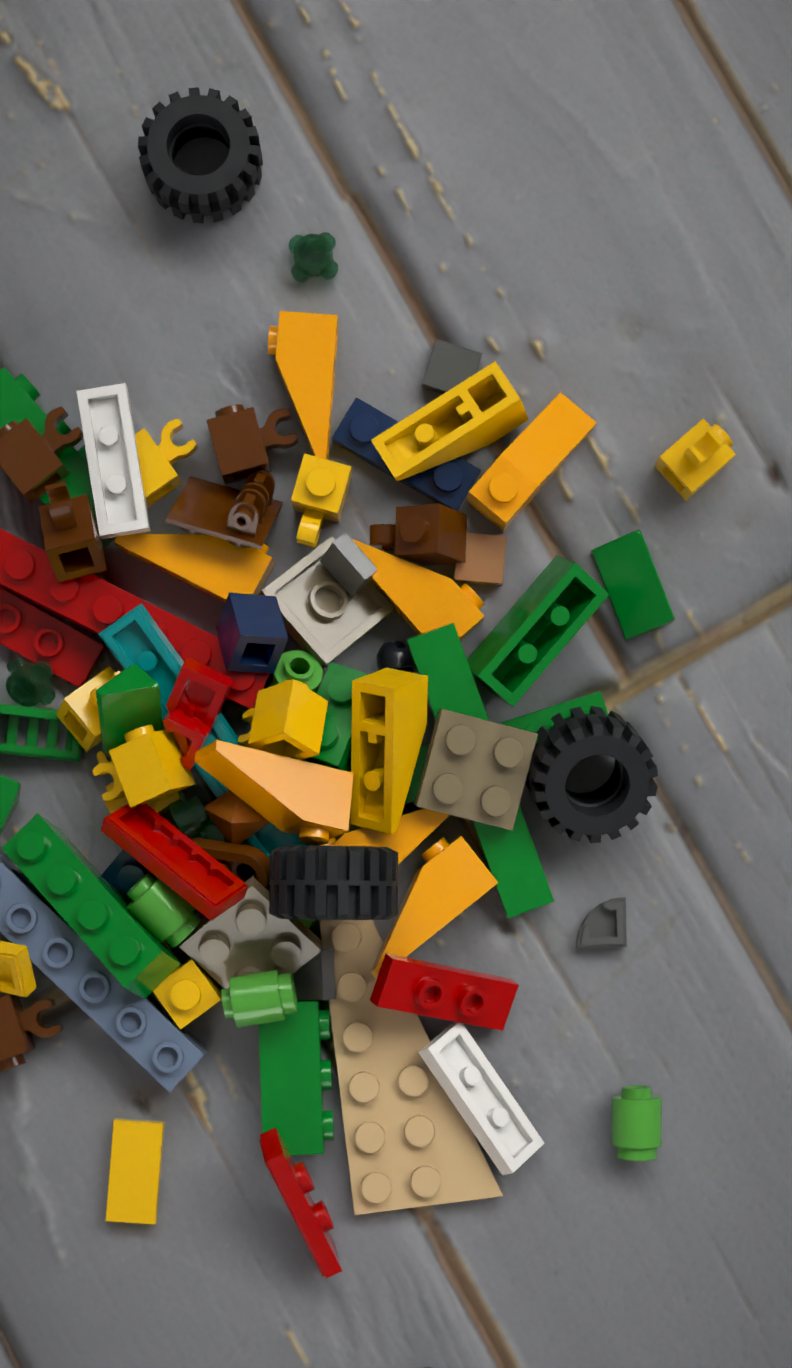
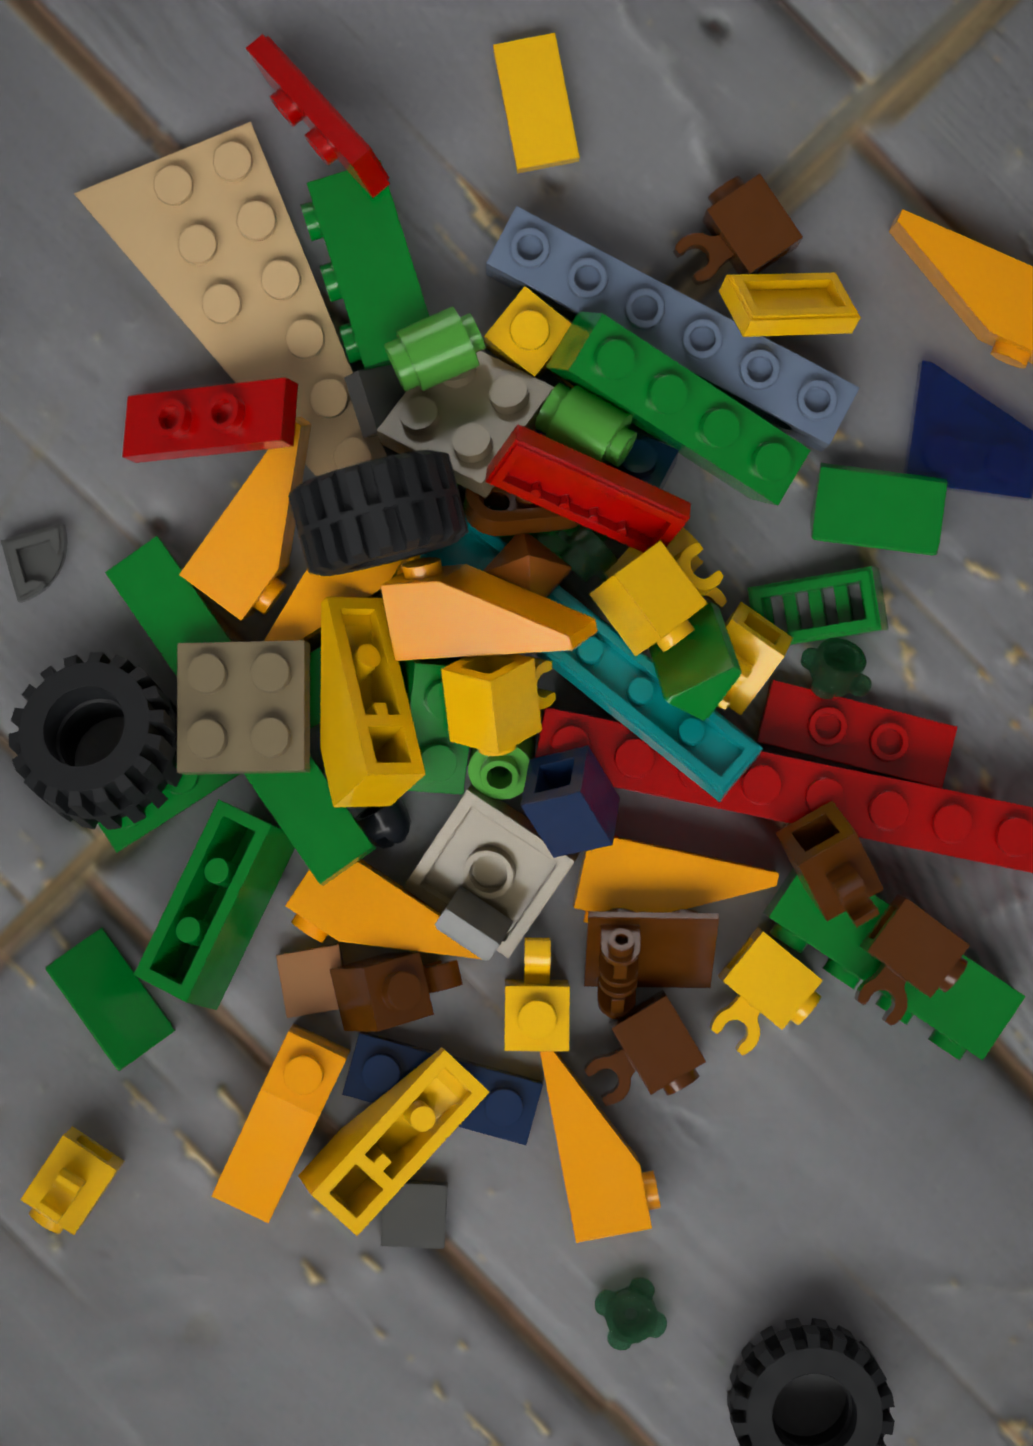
camera: 165 degrees right, 5 degrees up
white plate [76,383,151,539] -> none
red slope [162,658,234,771] -> none
white plate [418,1022,544,1176] -> none

